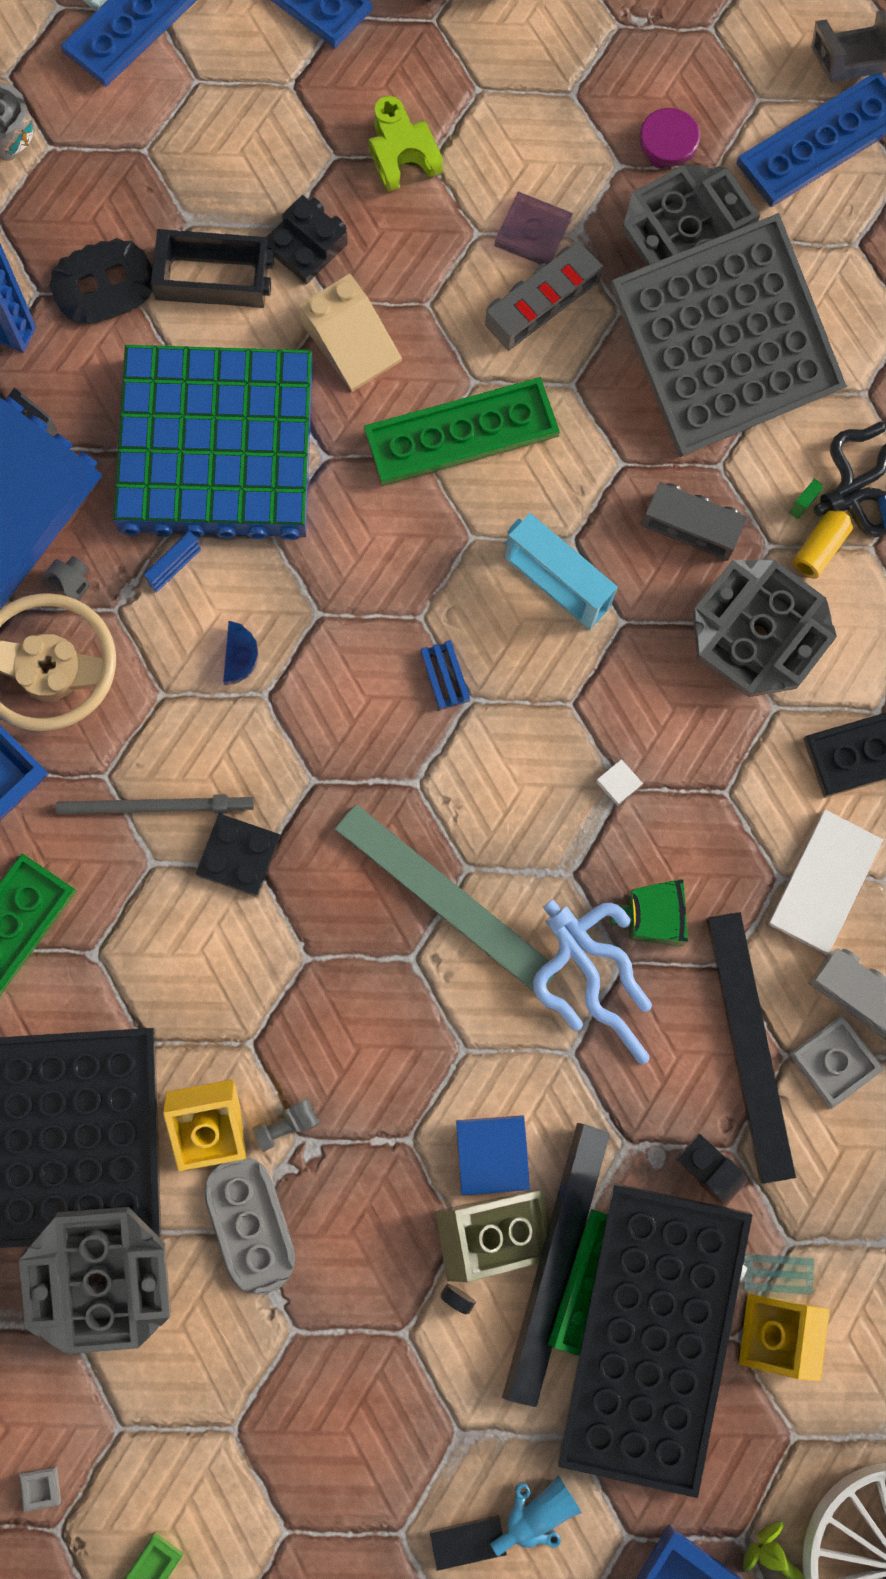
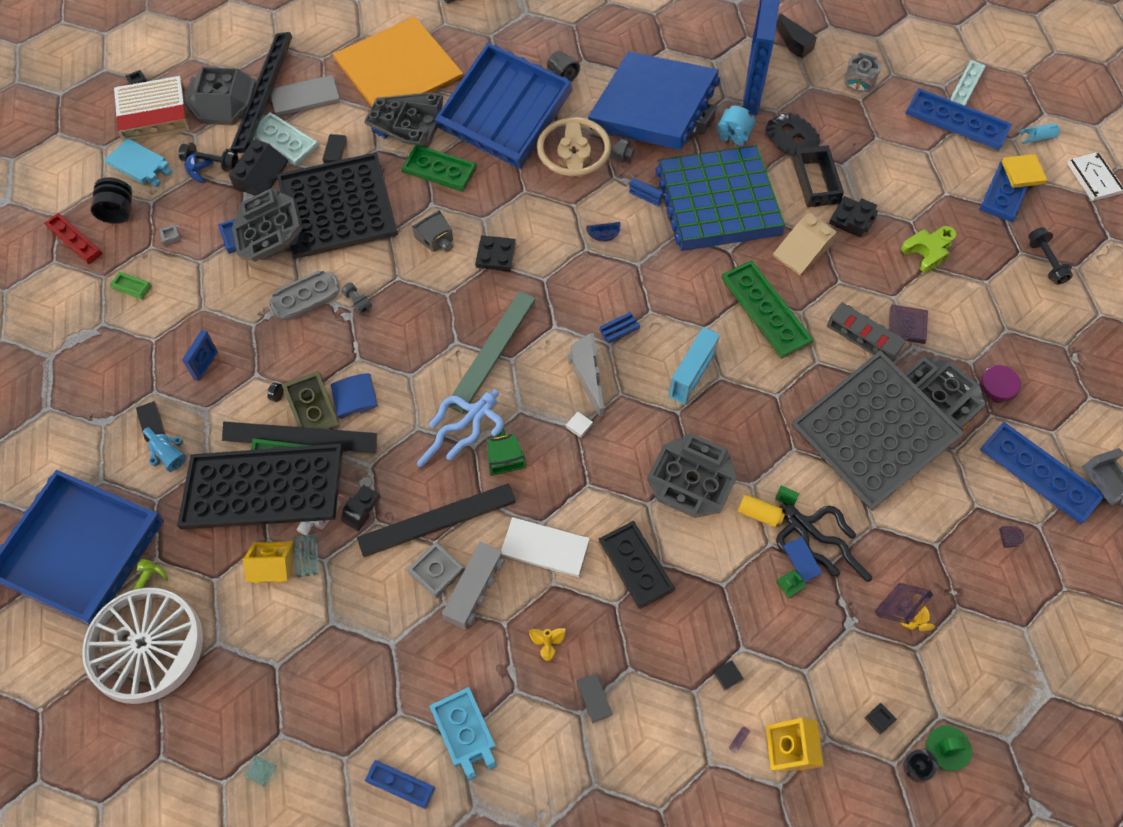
camera: 85 degrees right, 15 degrees down
dark grey bar [56,794,254,815] -> none
yellow slope [163,1079,246,1172] -> none
dark grey brick [641,482,747,561] -> none
none -> blue tile [182,330,218,381]
none -> blue tile [218,219,236,254]
none -> dark grey torso [412,210,453,252]
none -> light grey wedge [568,333,604,417]
none -> medium azure brick [717,106,756,146]

